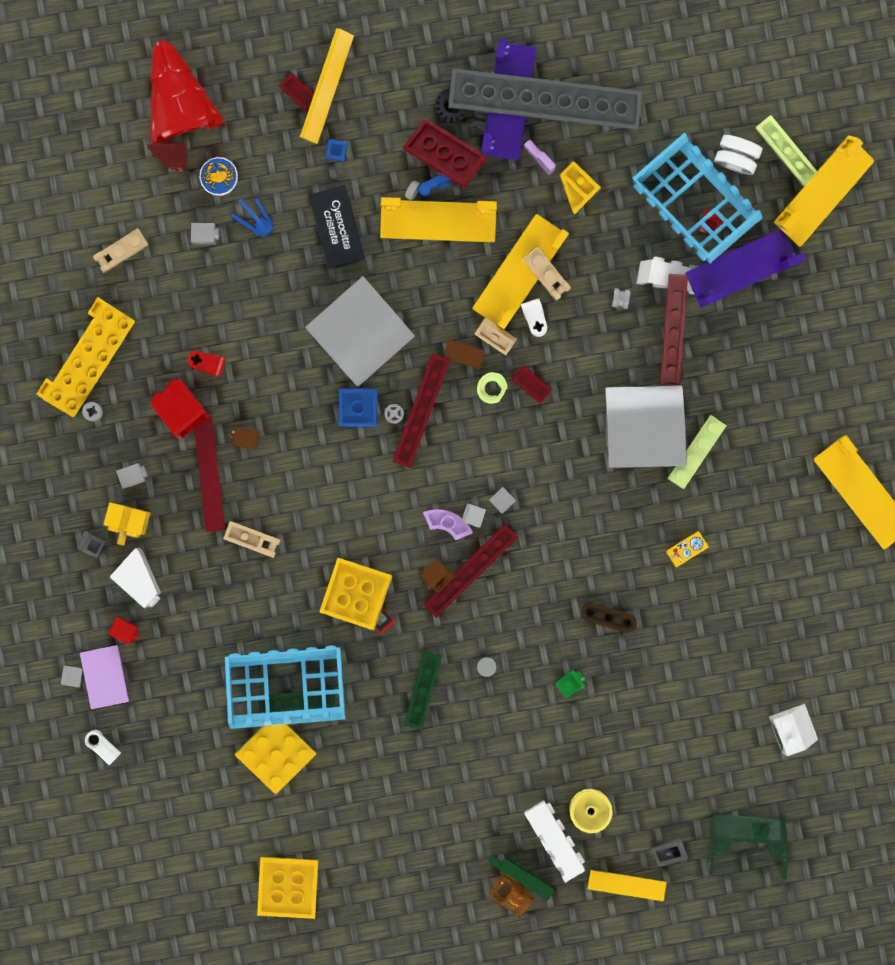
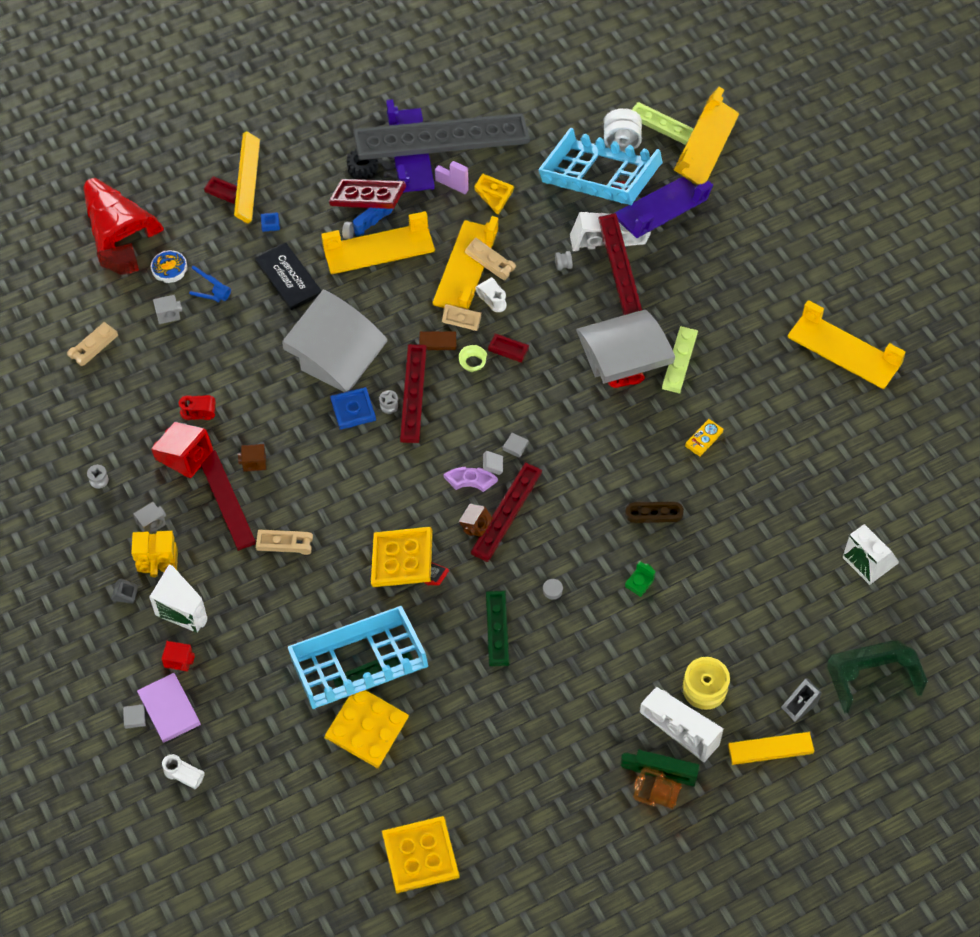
camera: 20 degrees left, 30 degrees down
yellow bracket [36,298,135,417] -> none

